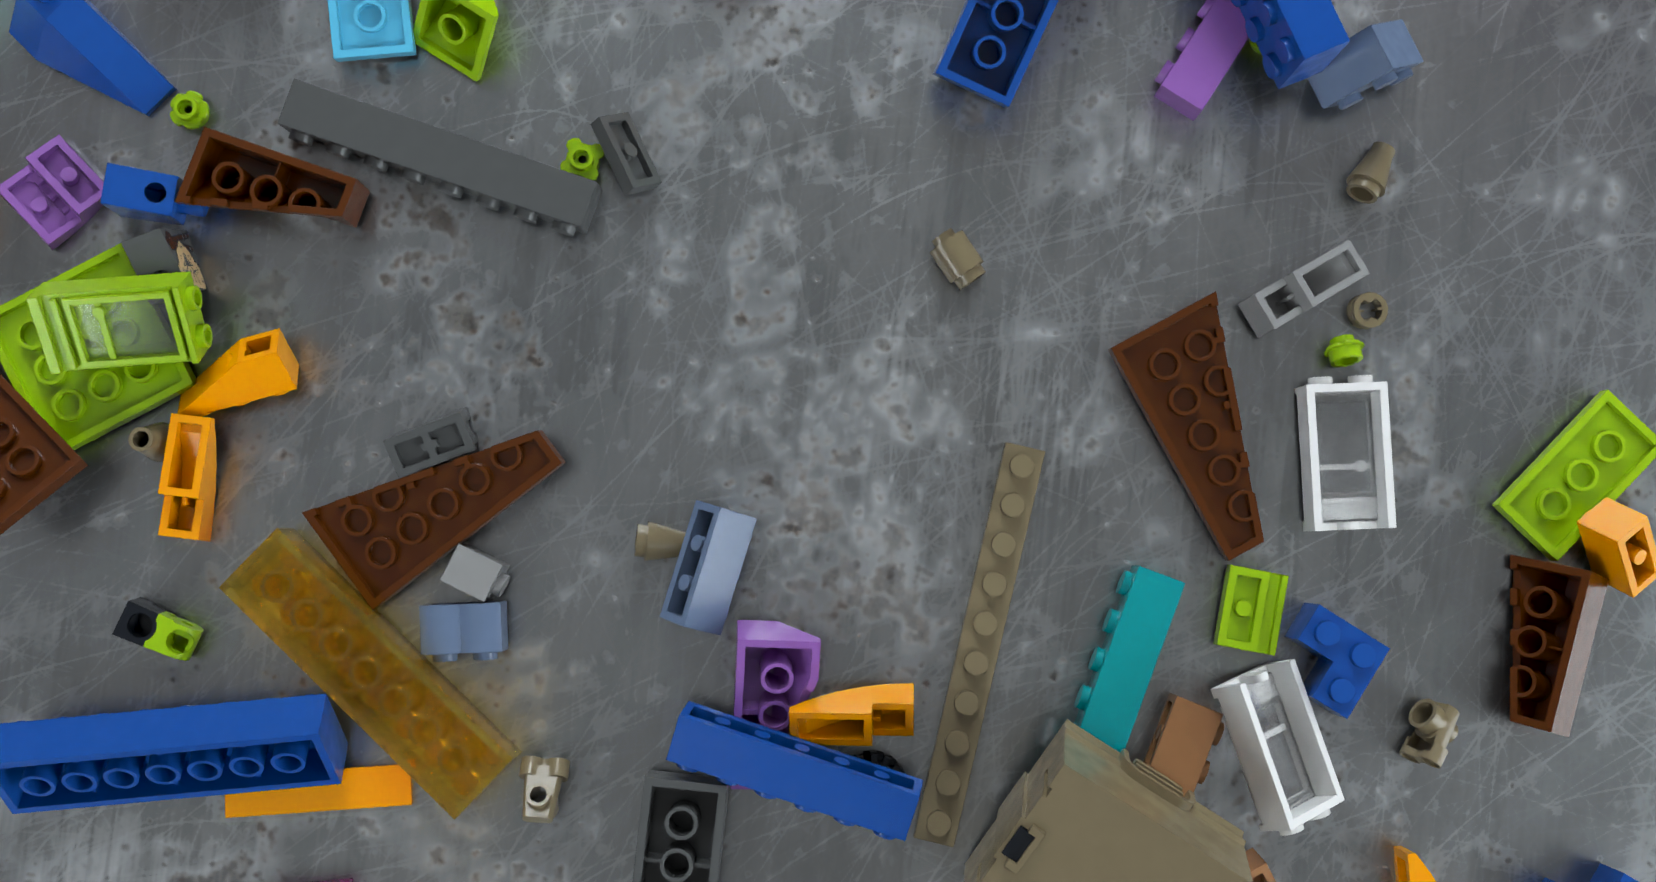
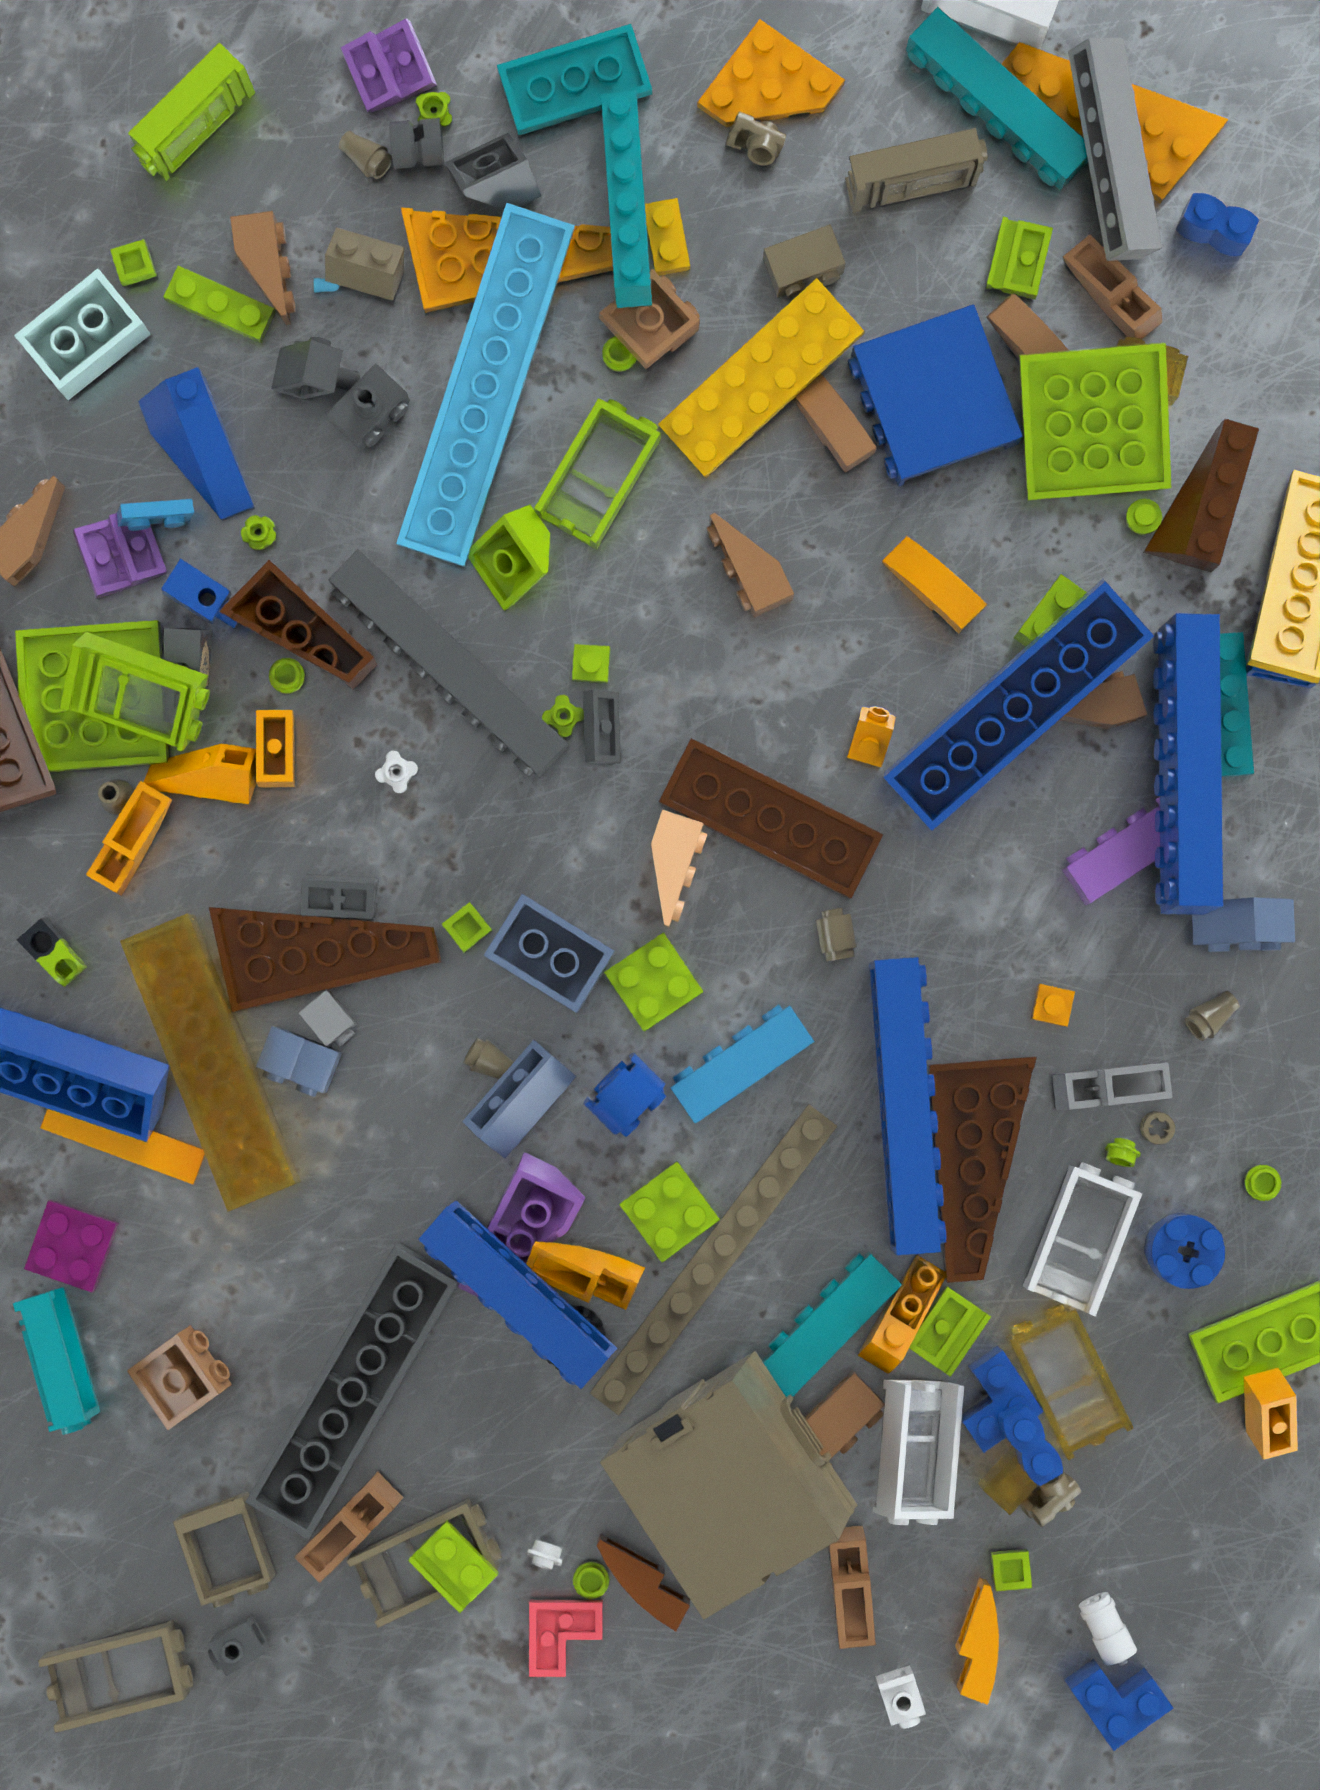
camera: 25 degrees right, 0 degrees up
dark tan plate [519,756,570,823] -> none
reddish brown wedge [1510,554,1609,738] -> none
none -> dark azure plate [117,499,194,531]
none -> light orange brick [256,710,295,787]
none -> lime plate [269,658,305,694]
none -> white plate [375,751,418,793]
none -> lime plate [442,902,493,953]
none -> sand blue brick [484,894,615,1014]
none -> lime plate [572,644,610,684]
none -> blue brick [583,1052,666,1137]
none -> lime plate [604,932,703,1032]
none -> lime plate [619,1161,720,1263]
none -> light nougat slope [651,810,708,927]
none -> reddish brown plate [659,738,884,899]
none -> dark azure brick [670,1004,815,1124]
none -> light orange bracket [847,706,896,767]
none -> light orange slope [858,1255,946,1374]
none -> blue brick [869,957,946,1255]
none -> clear yellow brick [978,1446,1038,1515]
none -> lime plate [991,1549,1032,1592]
none -> blue brick [998,1402,1063,1486]
none -> clear door [1005,1304,1134,1461]
none -> light orange plate [1031,984,1075,1027]
none -> white piece [1079,1592,1137,1666]
none -> blue brick [1144,1213,1225,1289]
none -> lime plate [1244,1165,1281,1201]

